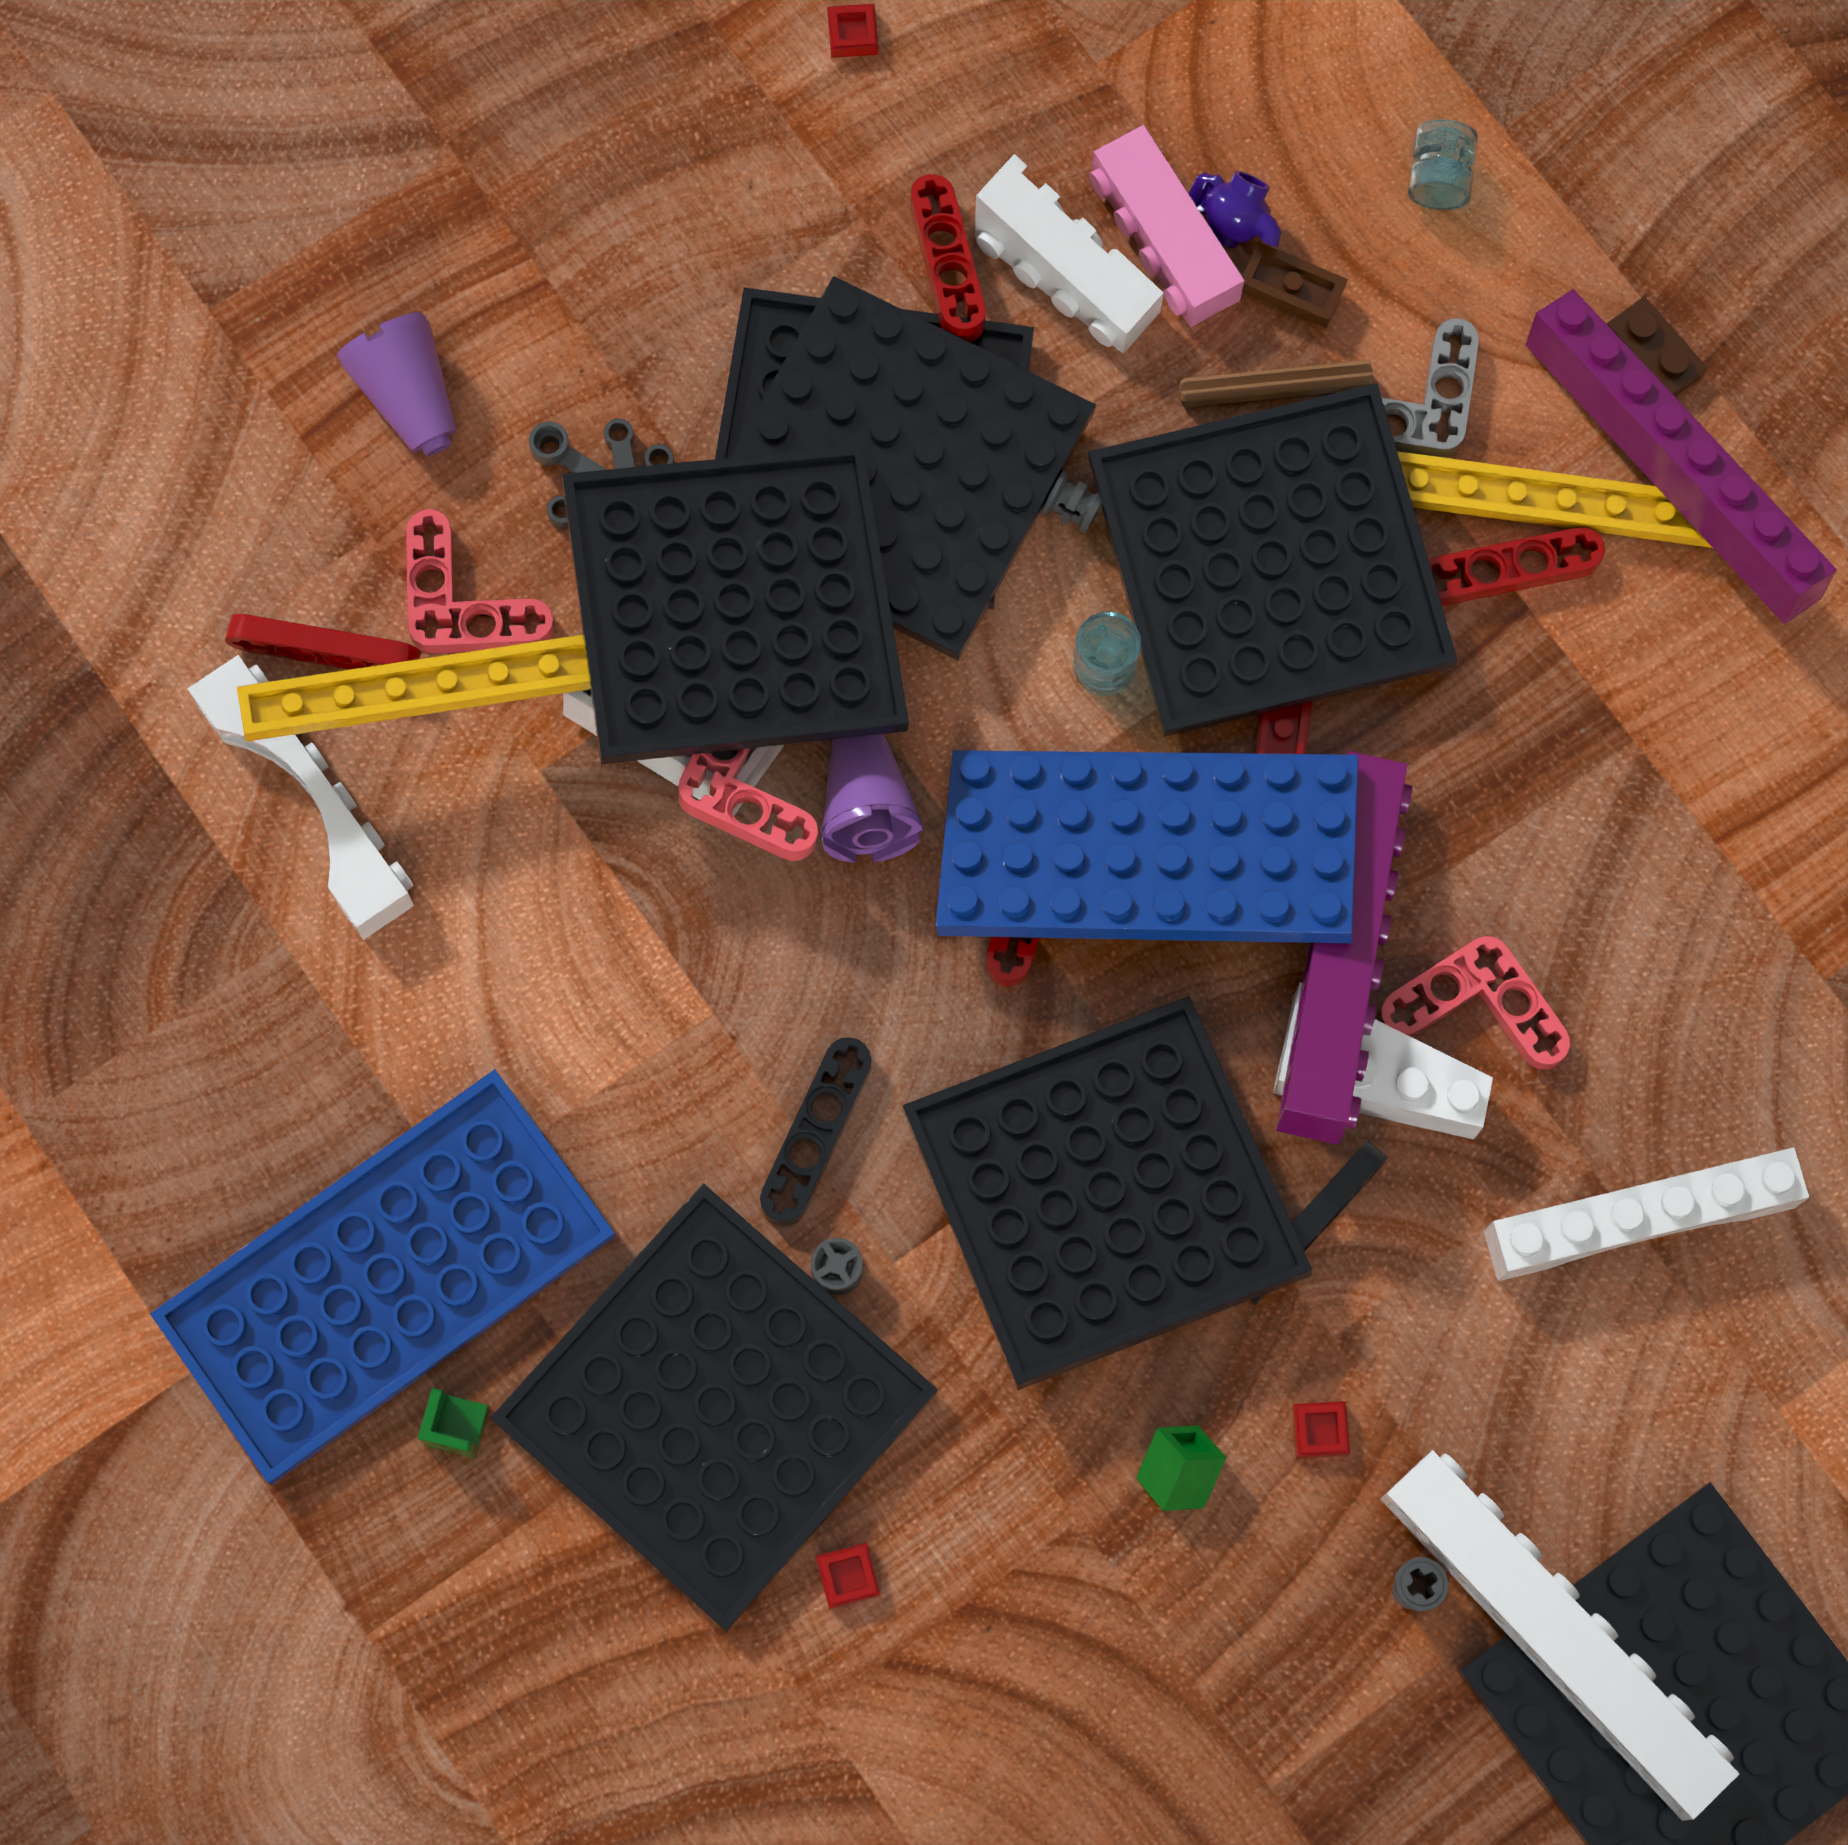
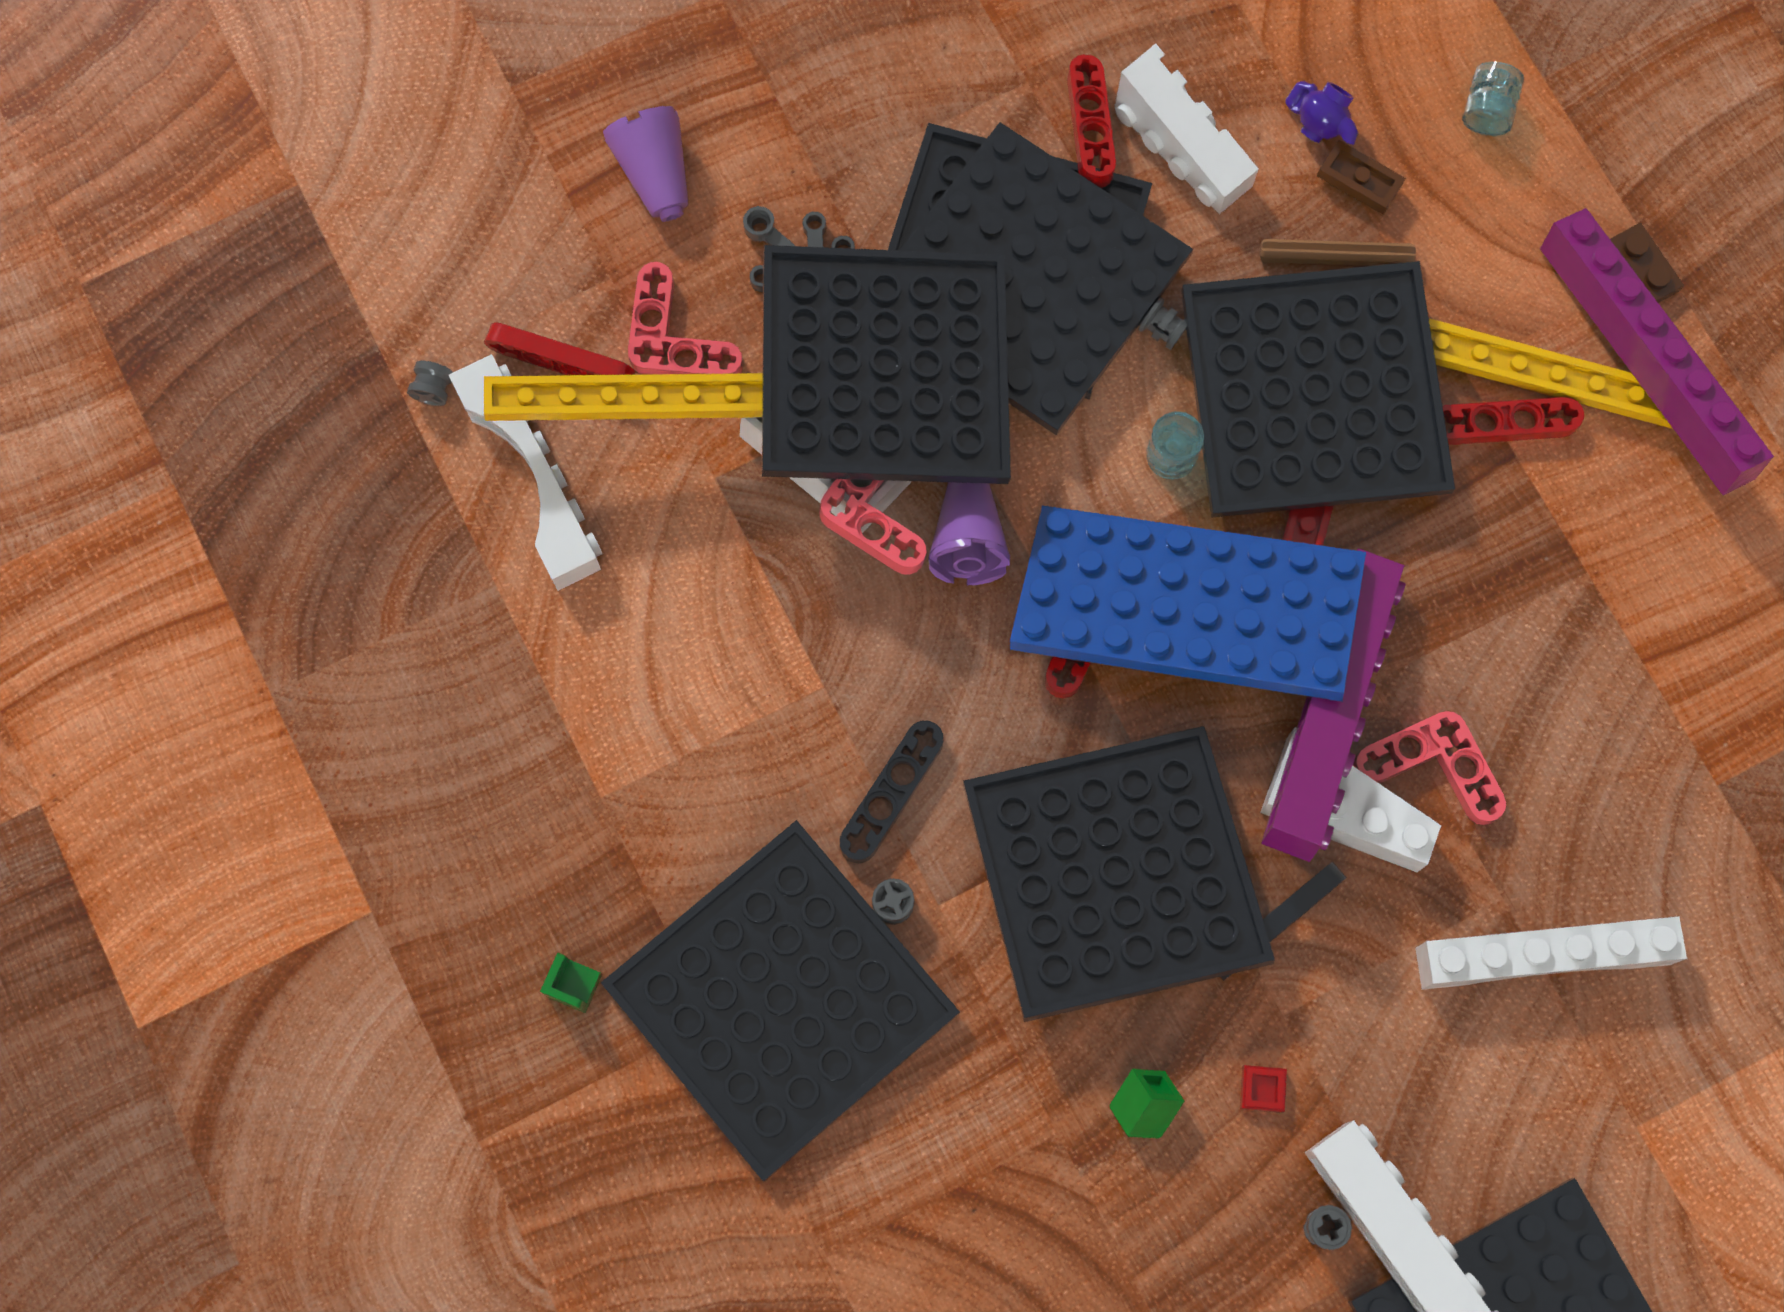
camera: 10 degrees right, 0 degrees up
blue plate [150,1069,616,1486] -> none
red tile [816,1543,881,1610] -> none
bright pink brick [1089,125,1245,328] -> none
light grey beam [1382,318,1479,458] -> none
none -> dark grey wheel [407,360,453,406]

